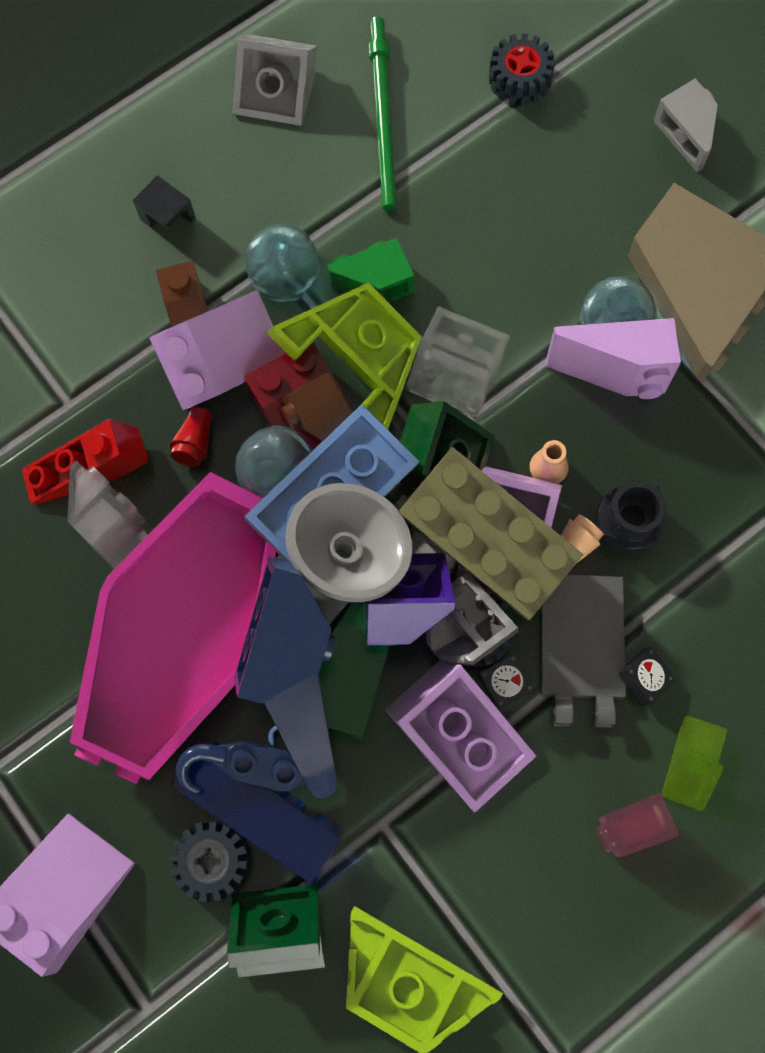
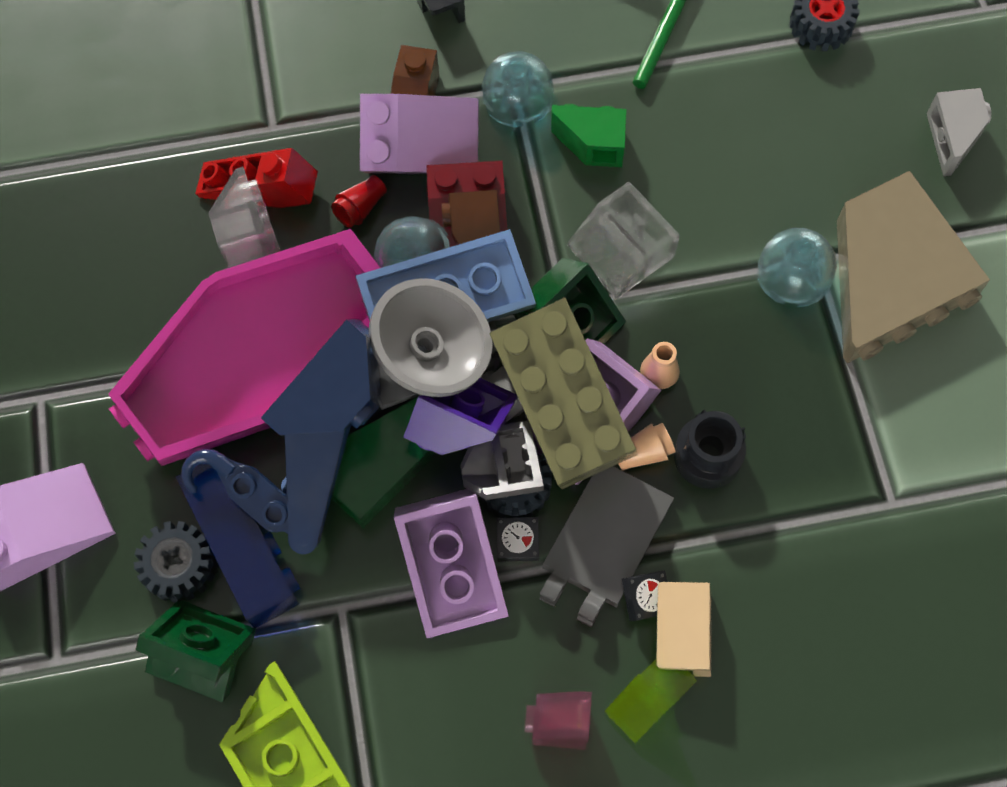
camera: 25 degrees right, 5 degrees down
lime wing [266,282,422,430] -> none
lavender slope [546,318,681,399] -> none
none -> tan panel [657,582,711,677]

